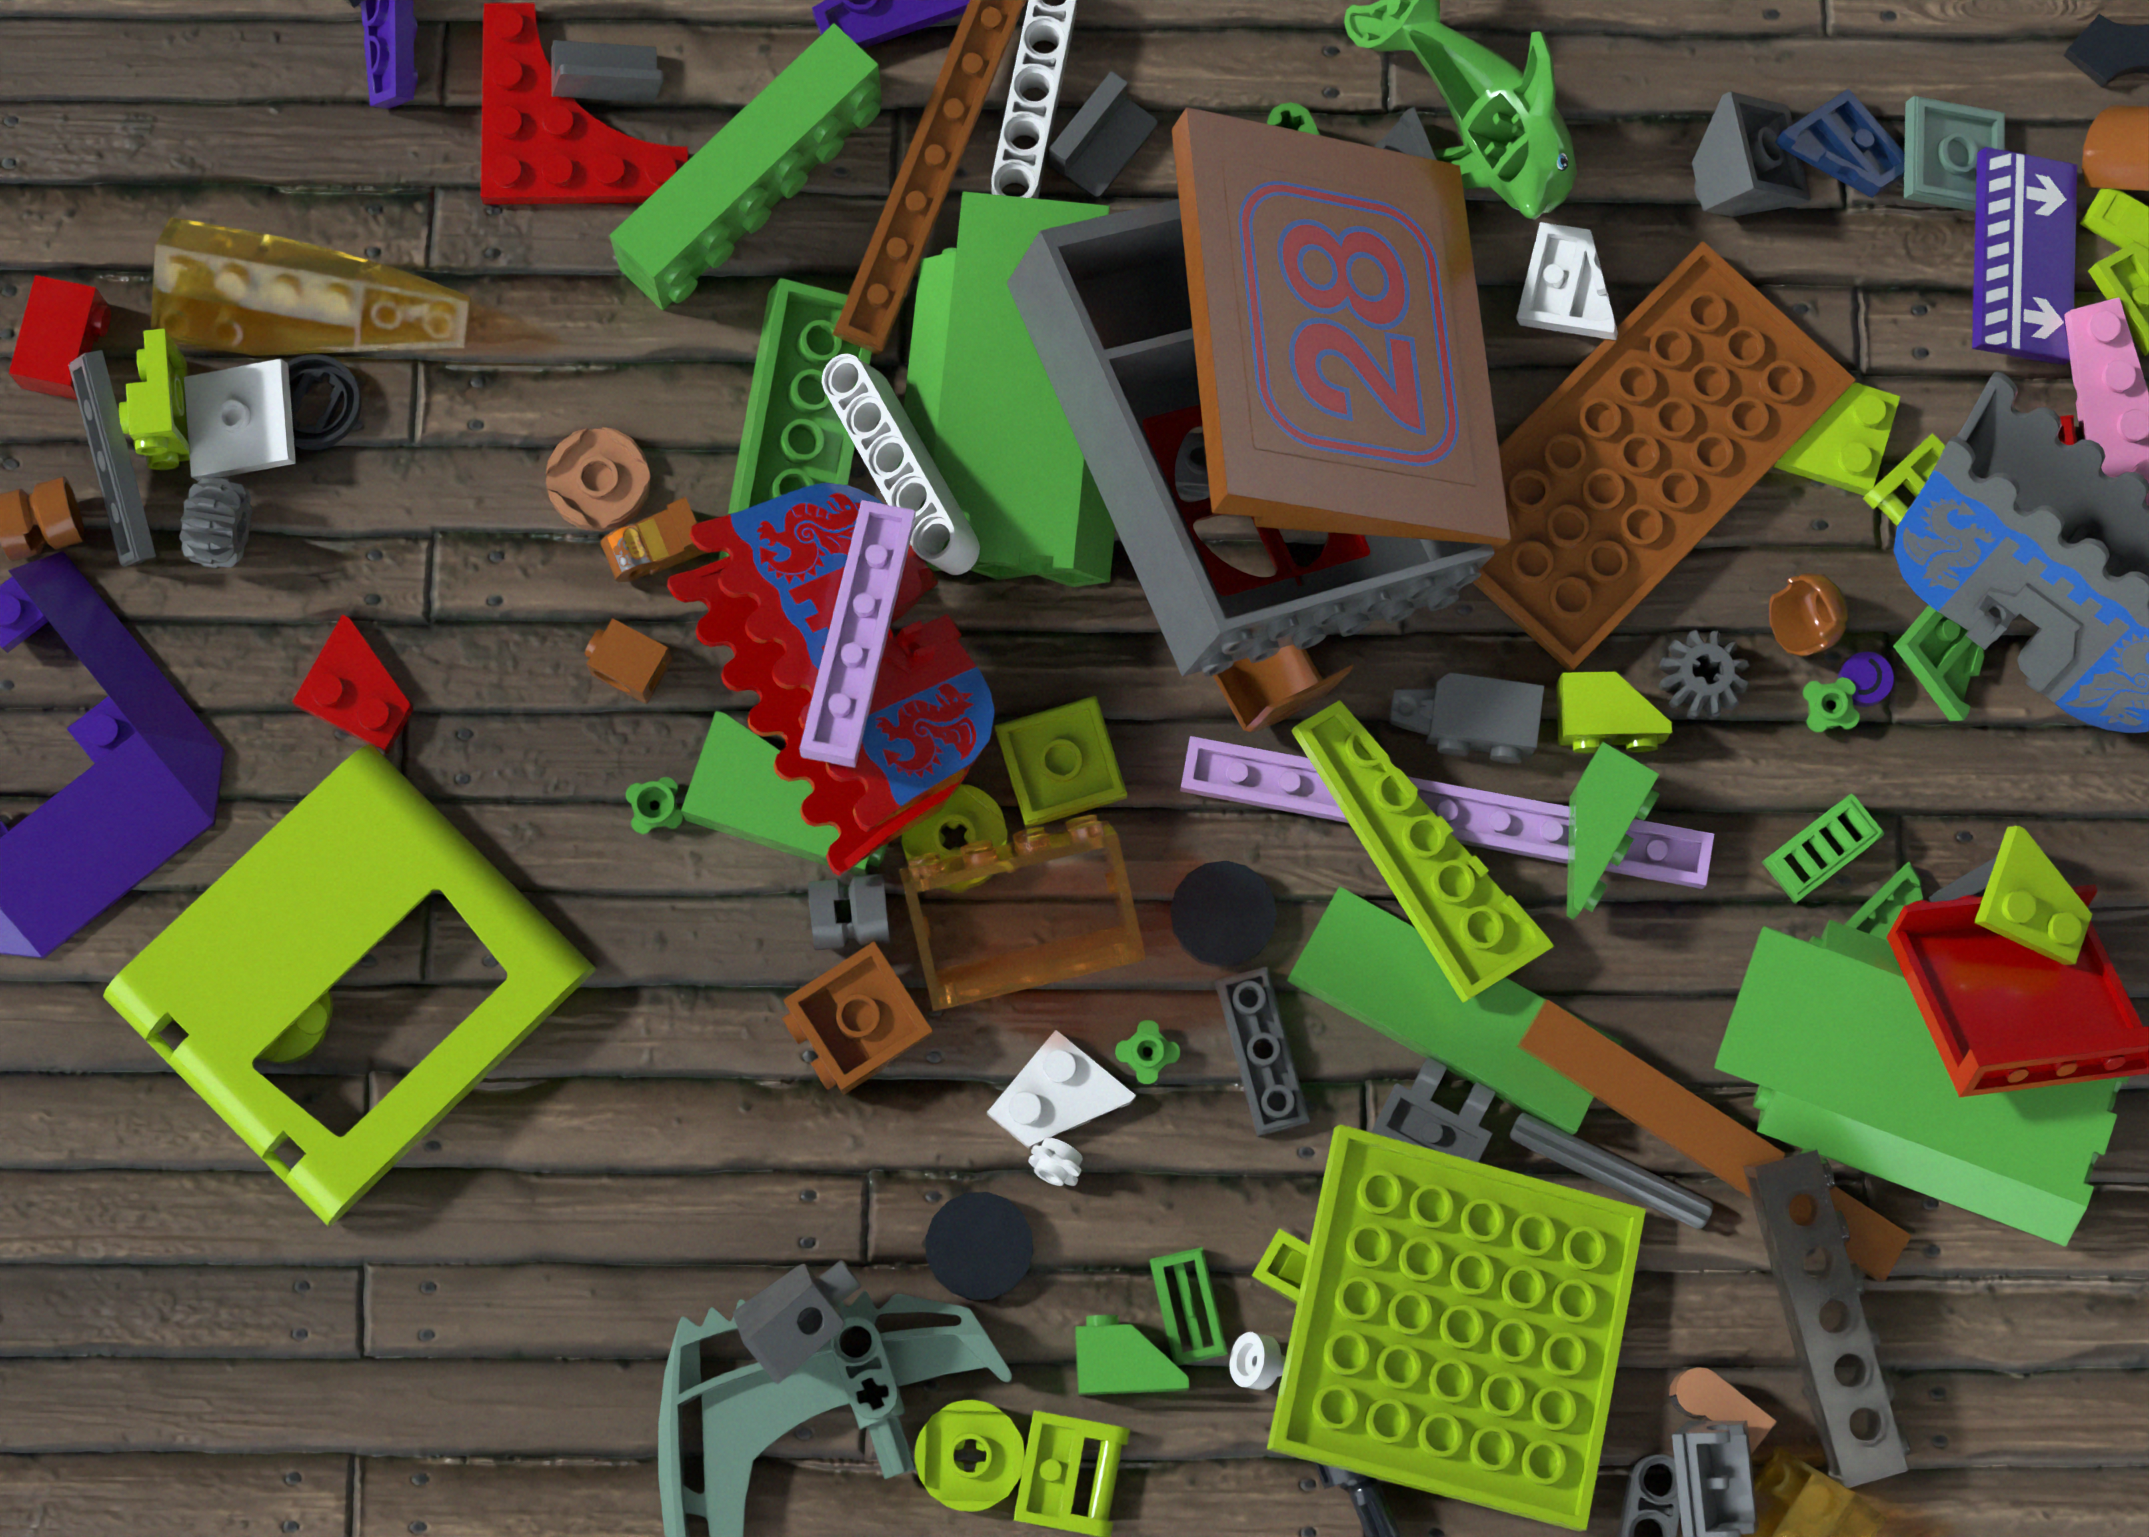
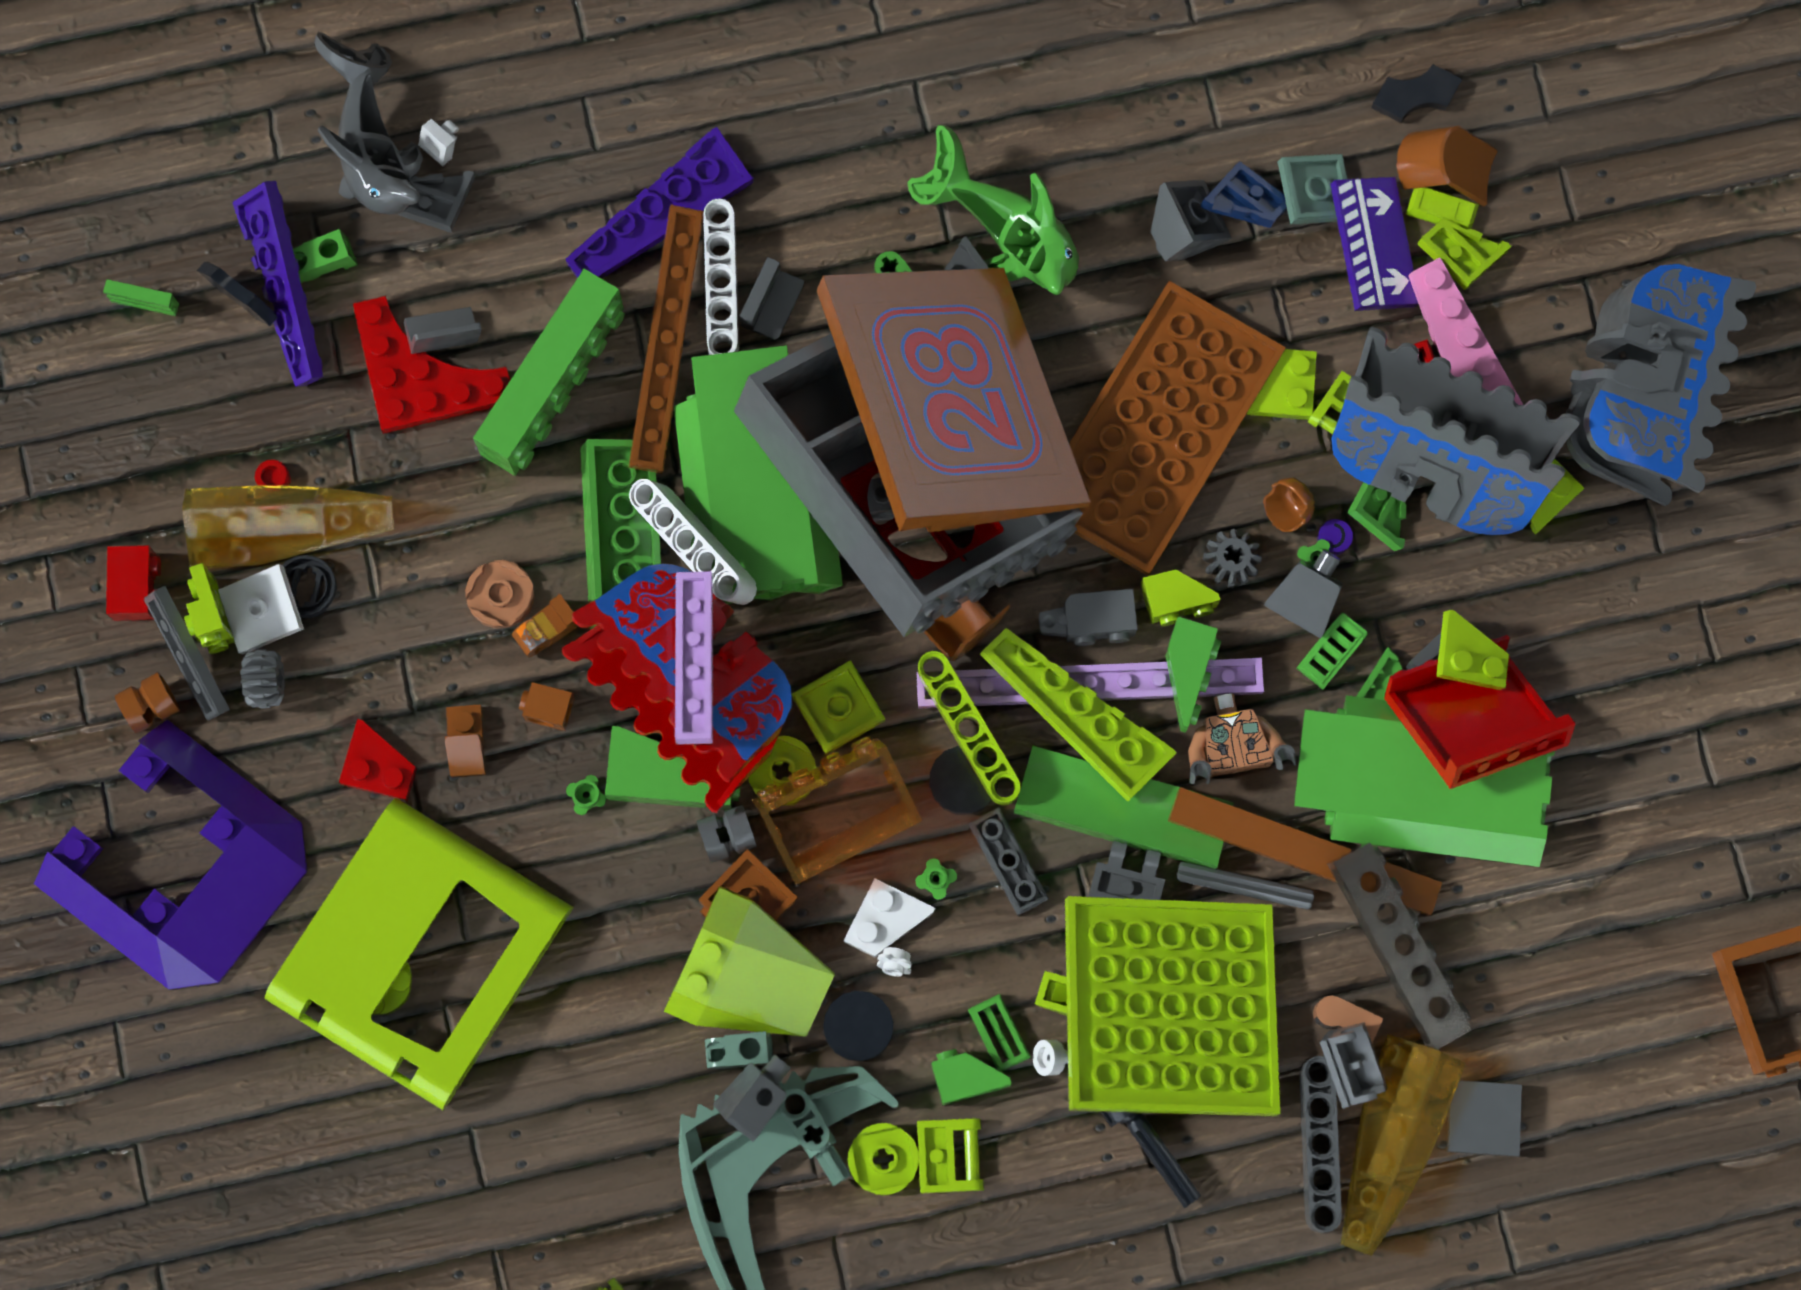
camera: 10 degrees left, 0 degrees up
white wing [1516,222,1618,340] -> none
none -> red tile [255,460,291,495]
none -> dark orange slope [445,704,486,777]
none -> lime wedge [664,886,835,1037]
none -> sand green leg [705,1031,773,1069]
none -> lime beam [918,651,1020,805]
none -> nougat torso [1188,693,1297,784]
none -> dark grey torso [1264,550,1343,639]

